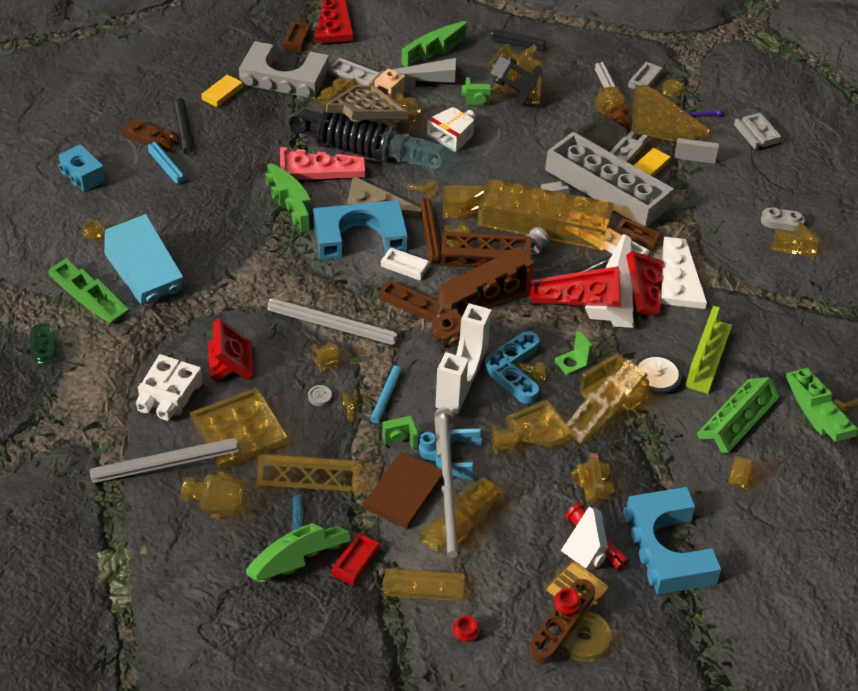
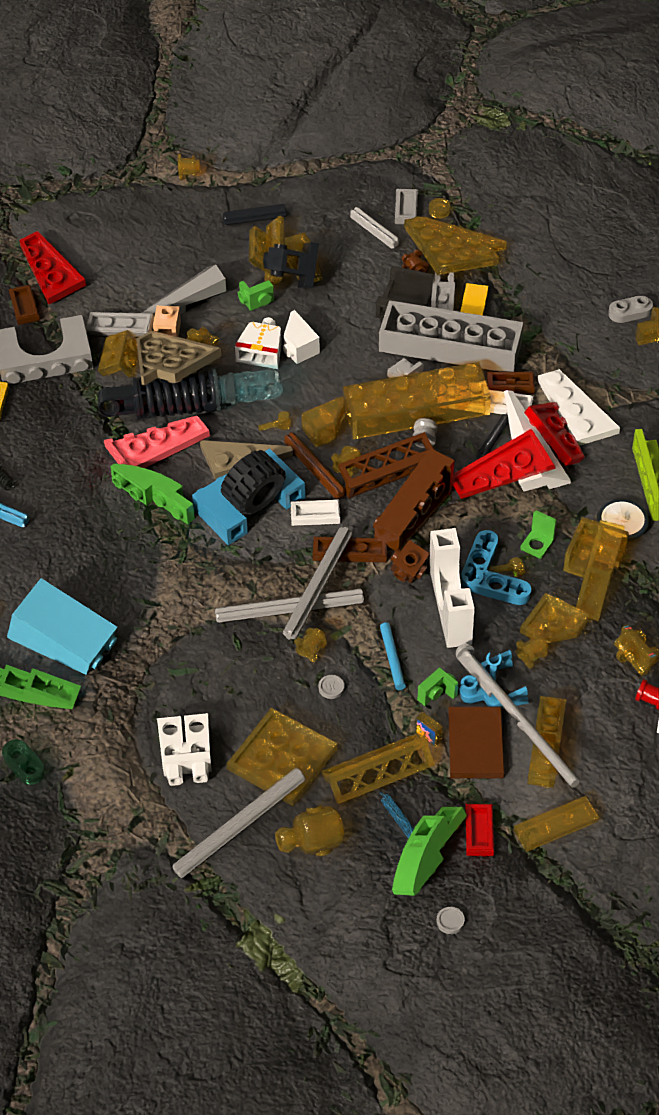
camera: 25 degrees left, 5 degrees up
red bracket [208,318,254,382] -> none
clear yellow hand [342,389,357,422] -> none
bright green slope [402,21,467,67] -> none
red plate [452,615,480,642] -> none
clear yellow brick [595,87,625,119] -> none
light grey tile [674,138,719,164] -> none
dark purple hinge [682,109,723,119] -> none
light grey plate [734,113,781,149] -> none
none -> black tyre [221,450,286,516]
none -> white slope [283,310,320,364]
none -> light grey axle [283,526,352,640]
none -> clear yellow tile [416,712,442,747]
none -> light grey piece [437,907,465,934]
none -> dark azure hand [486,652,502,681]

